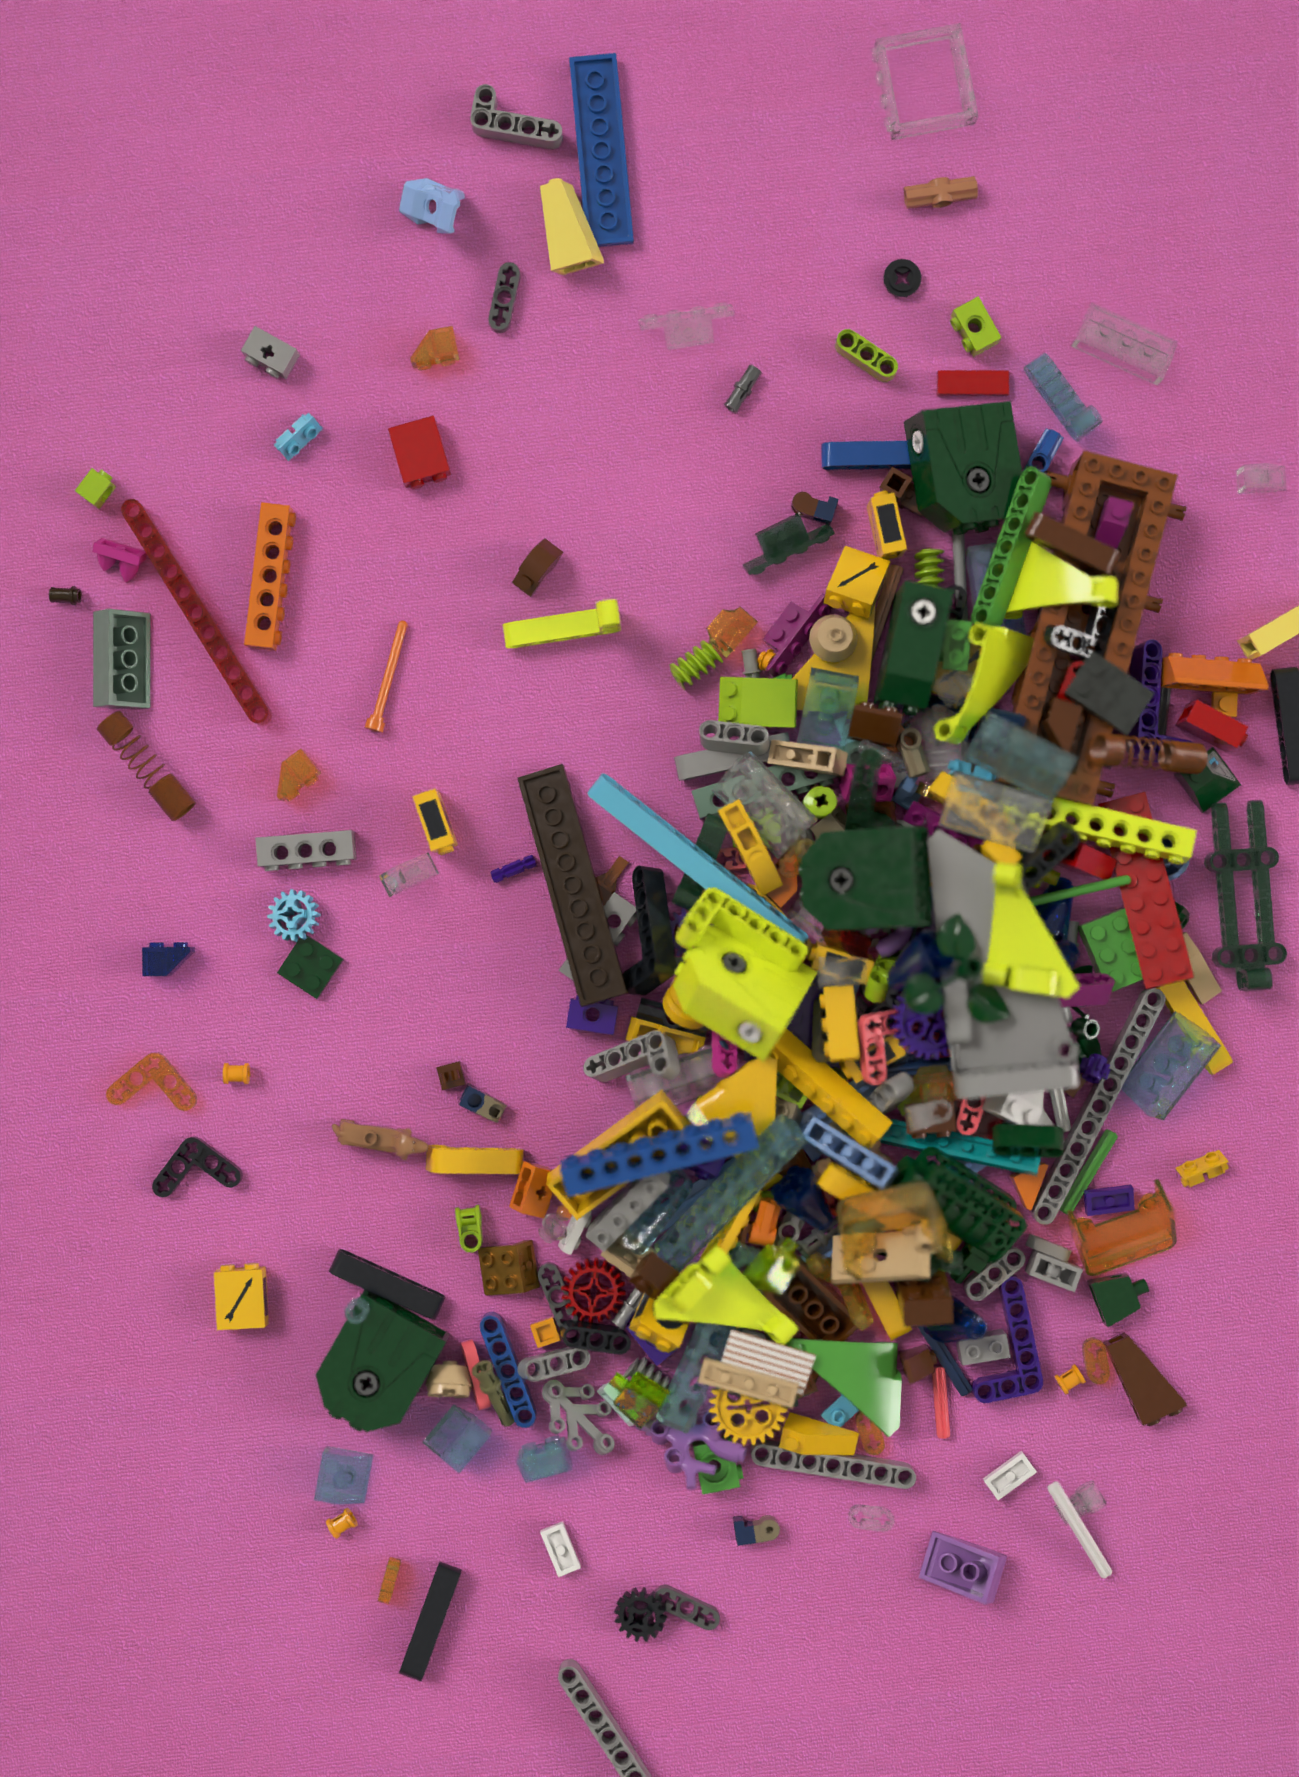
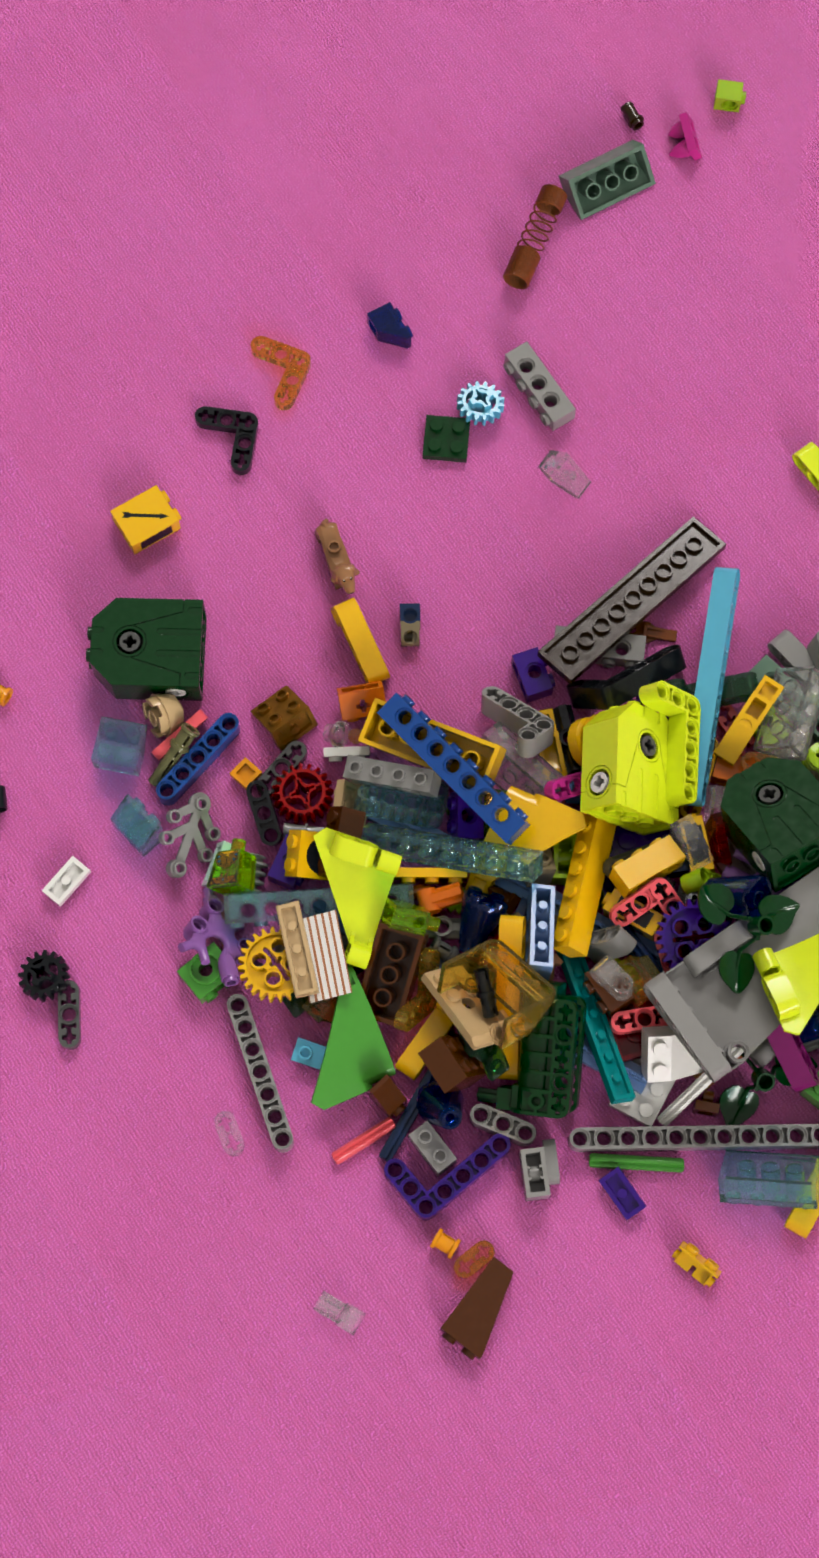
camera: 65 degrees right, 15 degrees down
clear red beam [121,499,272,725] -> none
light orange bush [223,1063,250,1084] -> none
orange brick [244,502,296,651] -> none
clear yellow slope [277,748,321,802] -> none
clear light blue slope [314,1446,374,1504] -> none
black beam [329,1249,446,1320] -> none
clear light blue bush [345,1297,370,1323] -> none
orange piece [364,620,407,733] -> none
brick [412,788,458,855] -> none
reddish brown tile [436,1061,466,1090] -> none
lime piece [455,1204,483,1252] -> none
dark purple axle [490,855,537,883] -> none
light grey beam [518,1347,590,1381] -> none
leg [733,1515,780,1546] -> none
yellow slope [779,1412,859,1455] -> none
beam [855,1411,885,1455] -> none
medium lavender slope [919,1531,1007,1605] -> none
white plate [983,1451,1037,1500] -> none
dark green beam [992,1124,1064,1158] -> none
orange slope [1009,1162,1048,1211] -> none
white axle [1047,1481,1112,1578] -> none
windscreen [1067,1179,1177,1276] -> none
dark purple gear [1079,1053,1110,1084] -> none
dark green torso [1087,1273,1149,1327] -> none
none -> black pin [473,967,499,1018]

